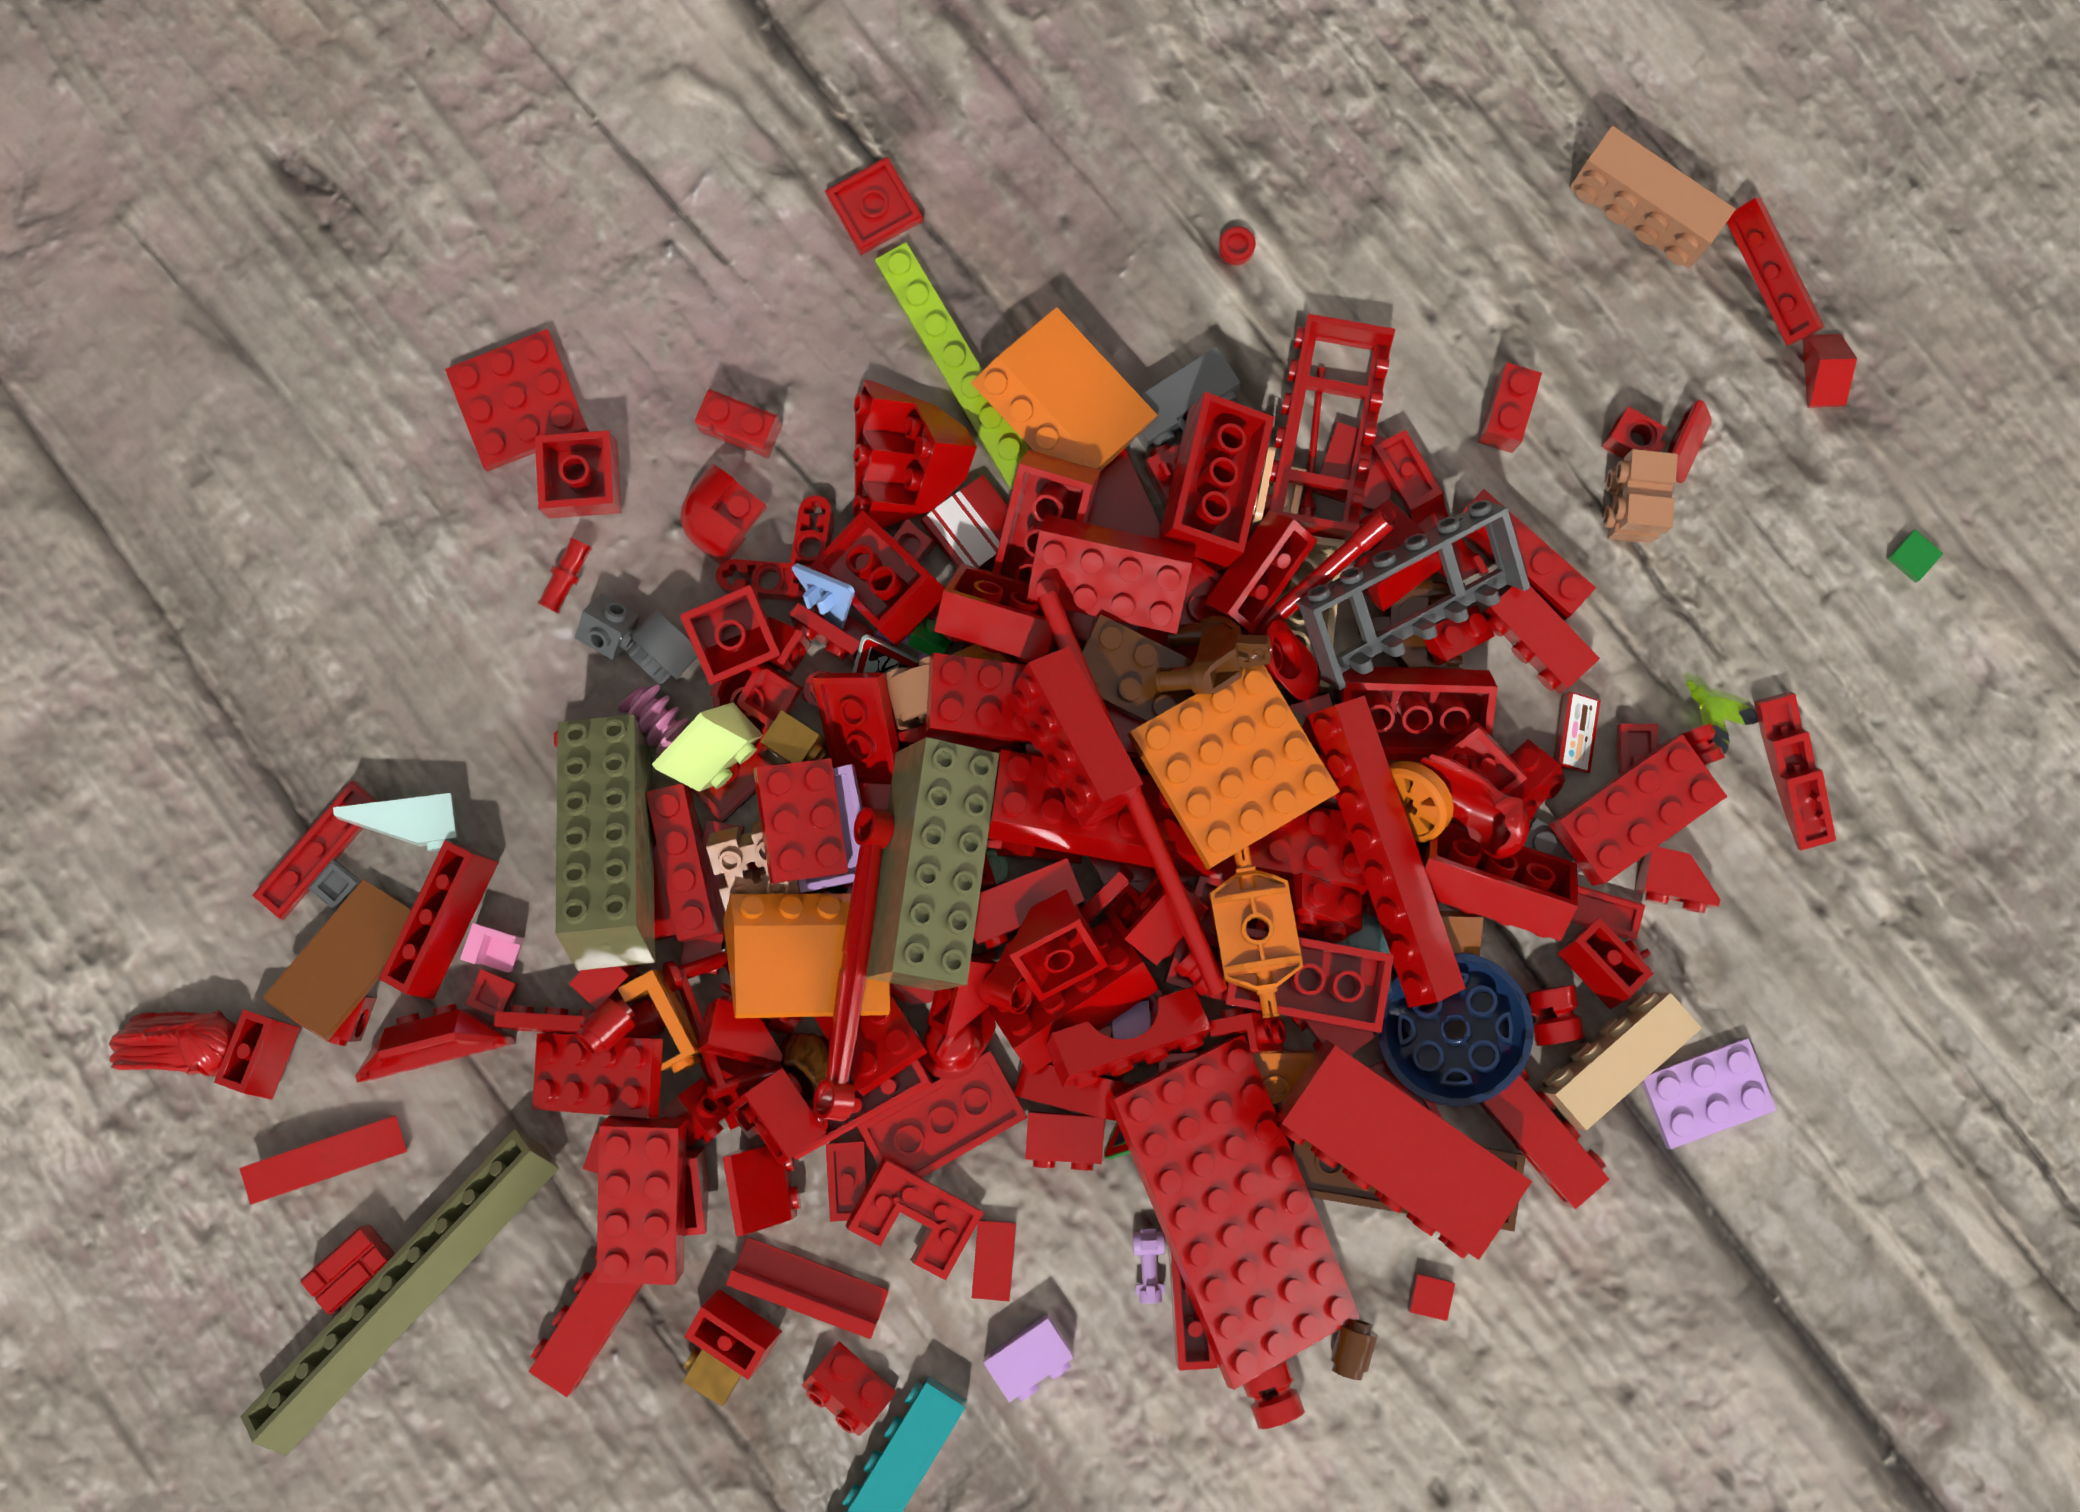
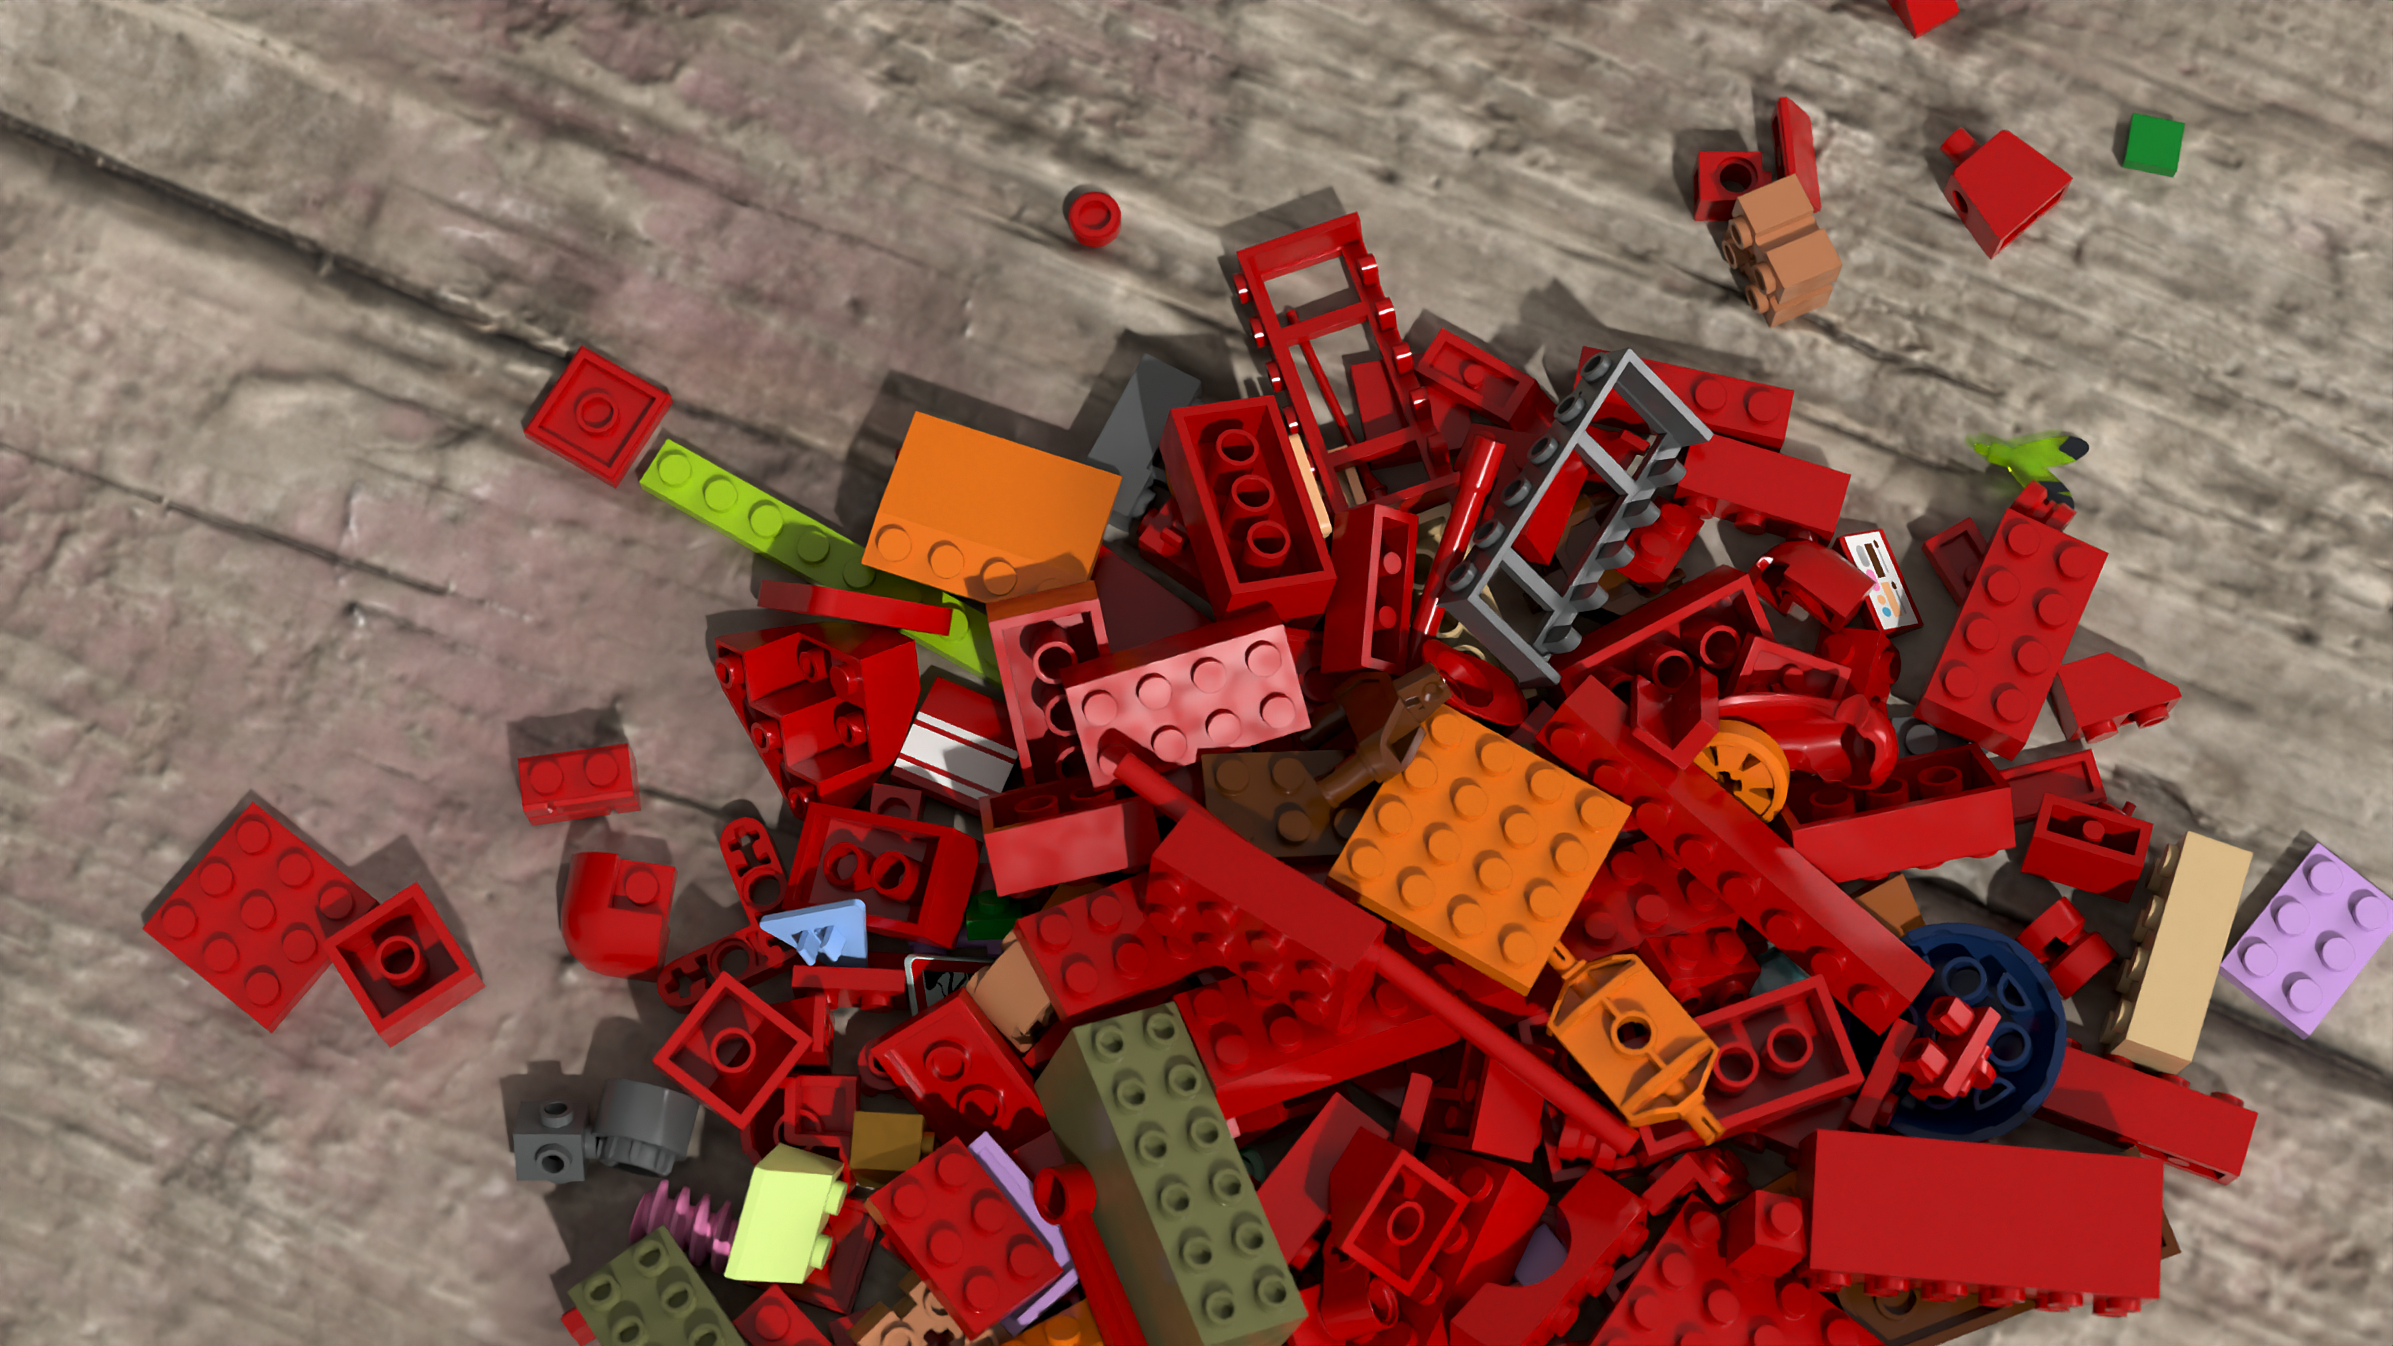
camera: 30 degrees left, 10 degrees down
red pin [537,537,593,614] -> none
red brick [1477,362,1542,453] -> none
red slope [1754,691,1836,851] -> none
none -> red beam [757,580,954,636]
none -> red panel [1630,666,1719,770]
none -> red brick [1726,1189,1809,1278]
none -> red brick [1747,540,1877,634]
none -> red plate [1848,1018,1920,1134]
none -> red hips [1900,996,2001,1101]
none -> red torso [1939,127,2073,260]

